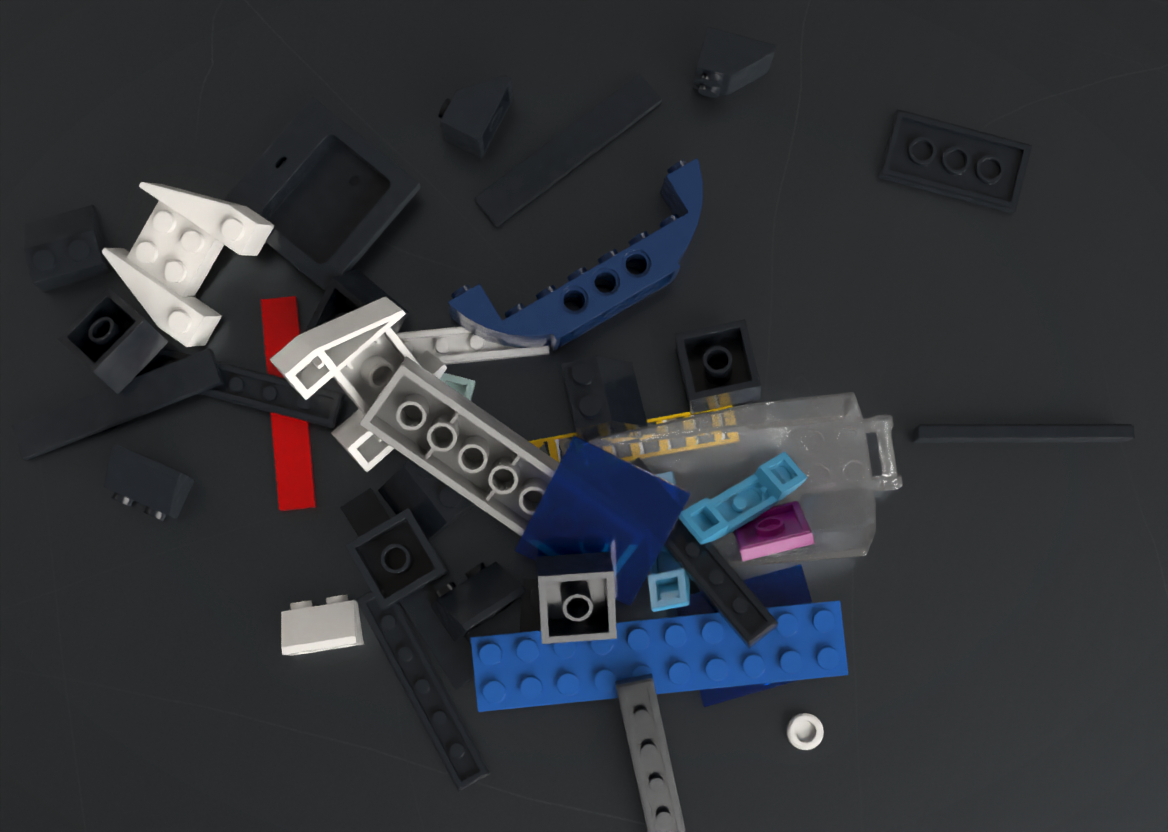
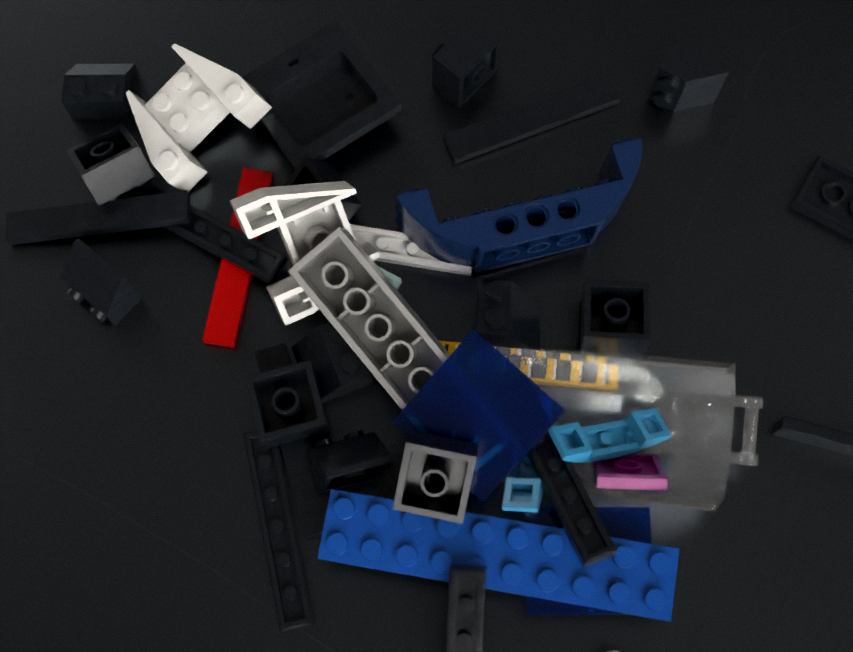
camera: 20 degrees right, 10 degrees down
white slope [281,595,364,656] -> none

